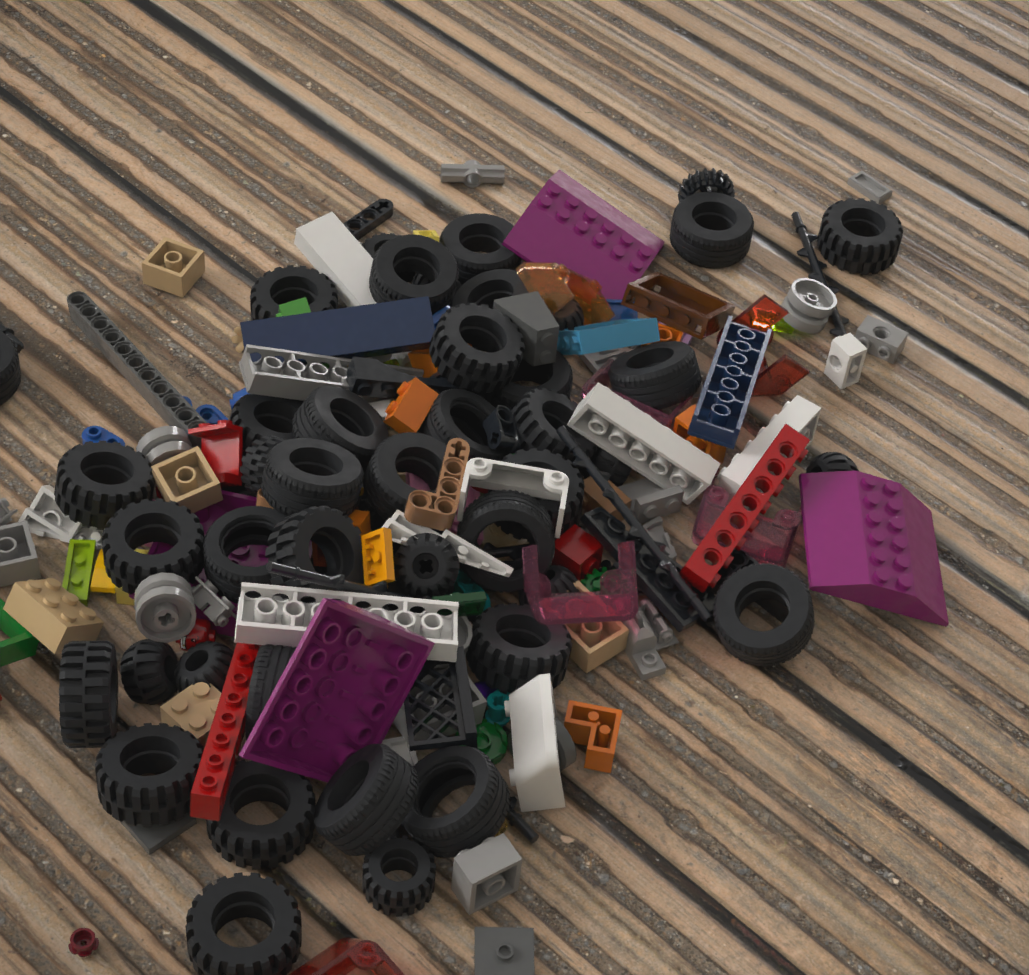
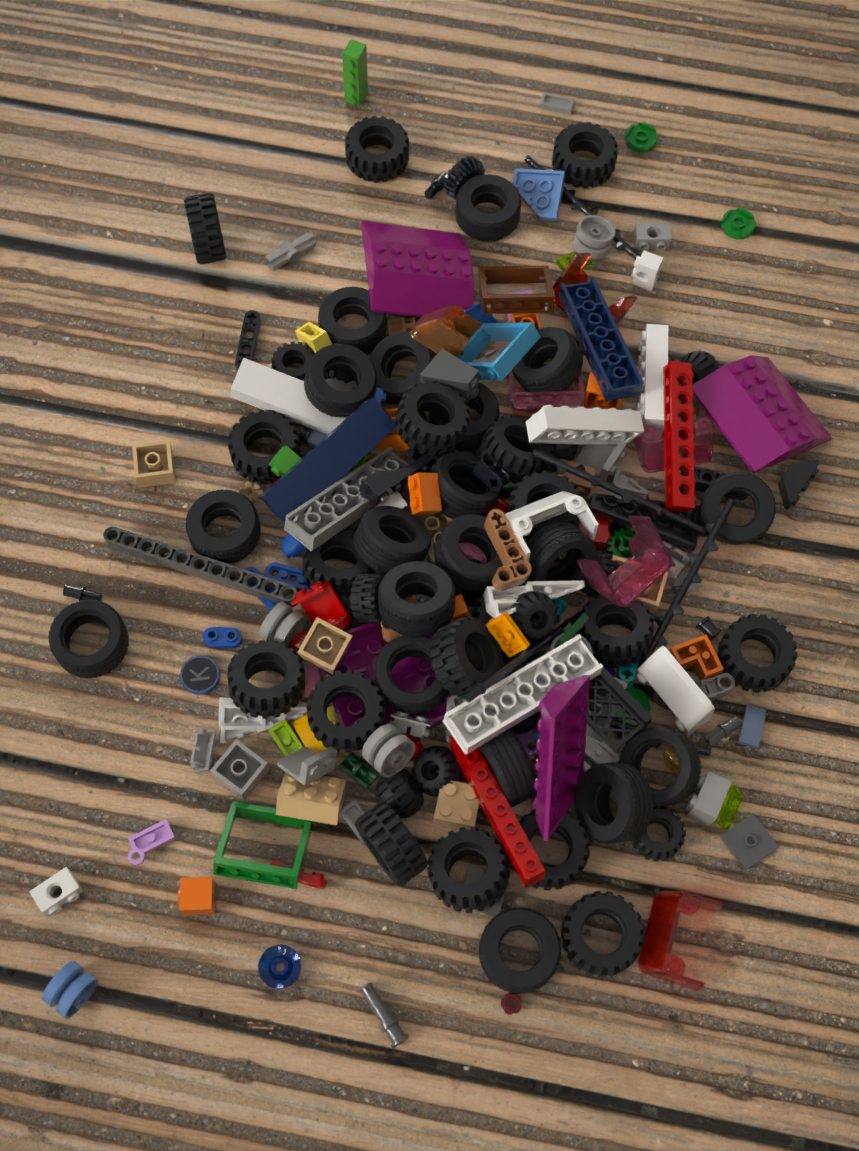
camera: 30 degrees left, 20 degrees up
none -> black tile [180,656,220,695]
none -> black tyre [184,193,227,265]
none -> black tyre [185,489,261,564]
none -> light grey bracket [278,746,337,786]
none -> dark green hips [338,752,379,790]
none -> bright green brick [342,39,368,107]
none -> black tyre [345,116,409,183]
none -> black axle [424,171,448,200]
none -> black tyre [479,907,562,994]
none -> medium blue plate [512,169,565,221]
none -> green tile [625,123,658,153]
none -> black plant [638,499,735,668]
none -> black bush [695,616,722,641]
none -> light grey piece [701,673,735,701]
none -> dark grey axle [704,715,742,746]
none -> clear neon green plate [715,784,744,831]
none -> black tyre [717,614,798,693]
none -> green tile [721,208,756,239]
none -> sand blue slope [738,704,766,749]
none -> black slope [778,460,820,510]

